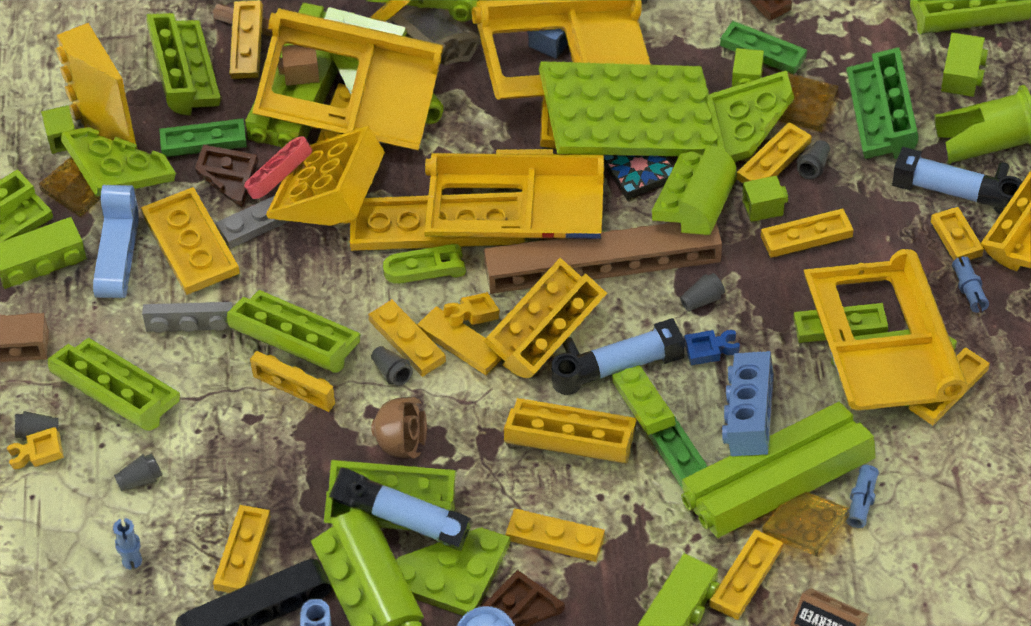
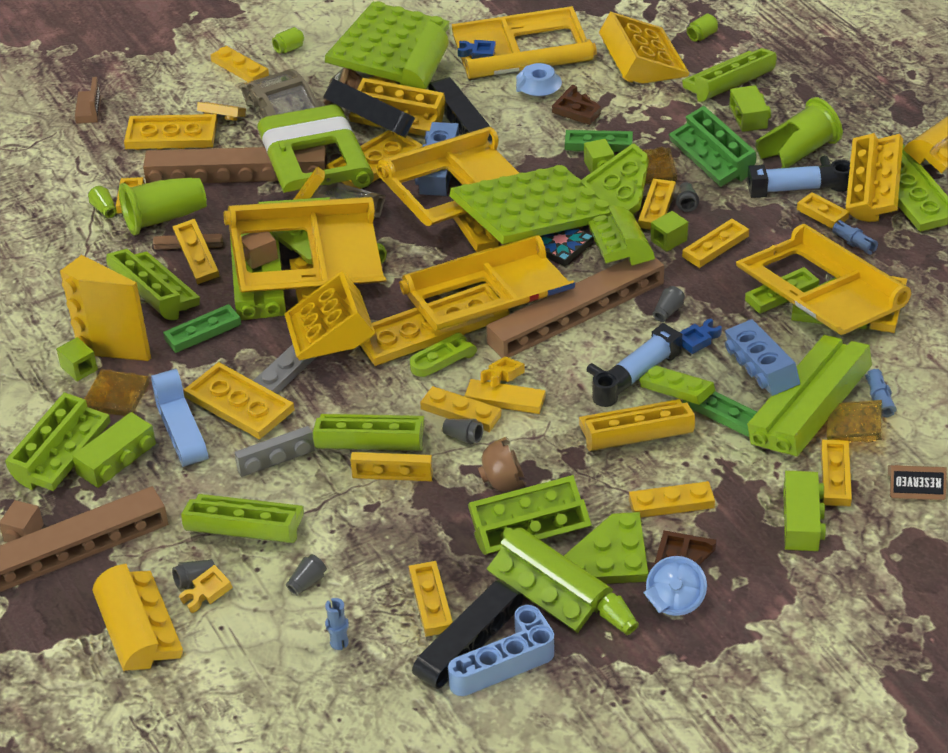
camera: 25 degrees left, 10 degrees down
lime plate [61,127,176,197] -> none
reddish brown wing [195,145,259,207] -> none
coral beam [244,136,312,199] -> none
piece [329,468,473,551] -> none
yellow brick [483,258,607,378] -> none

